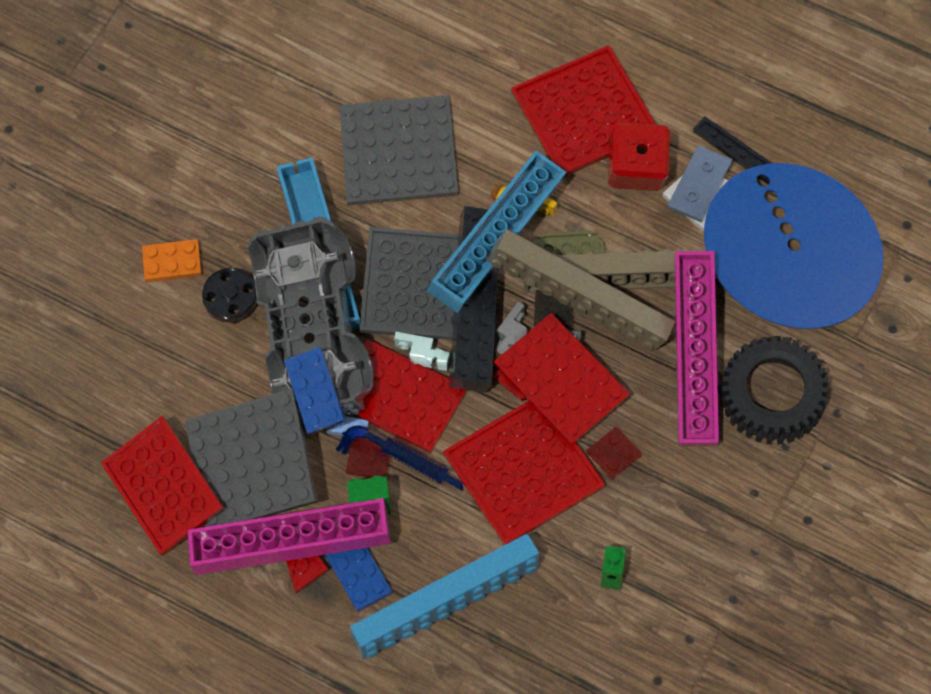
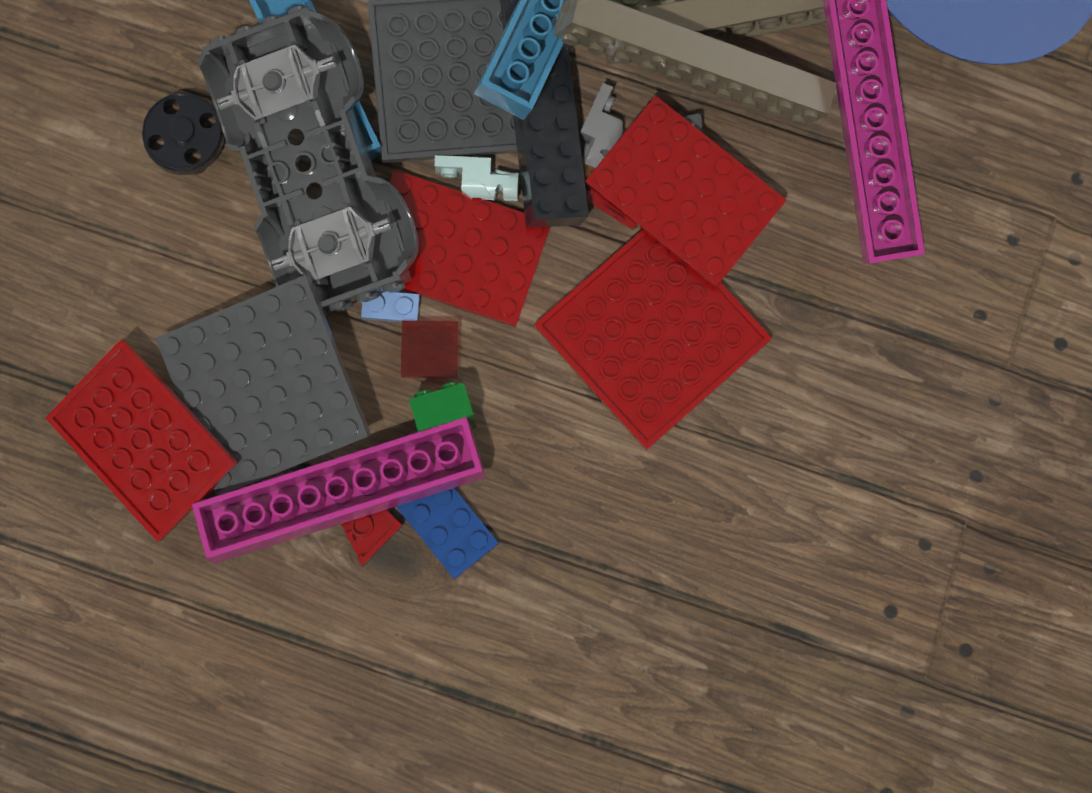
camera: 15 degrees left, 15 degrees up
orange plate [142,239,202,283] -> none
blue plate [284,347,346,435] -> none
clear blue piece [336,425,464,491] -> none
dark azure brick [350,534,539,659] -> none
clear smoke plate [534,290,573,329] -> none
clear red plate [586,427,642,480] -> none
green torso [601,546,626,590] -> none
black tyre [721,336,829,445] -> none

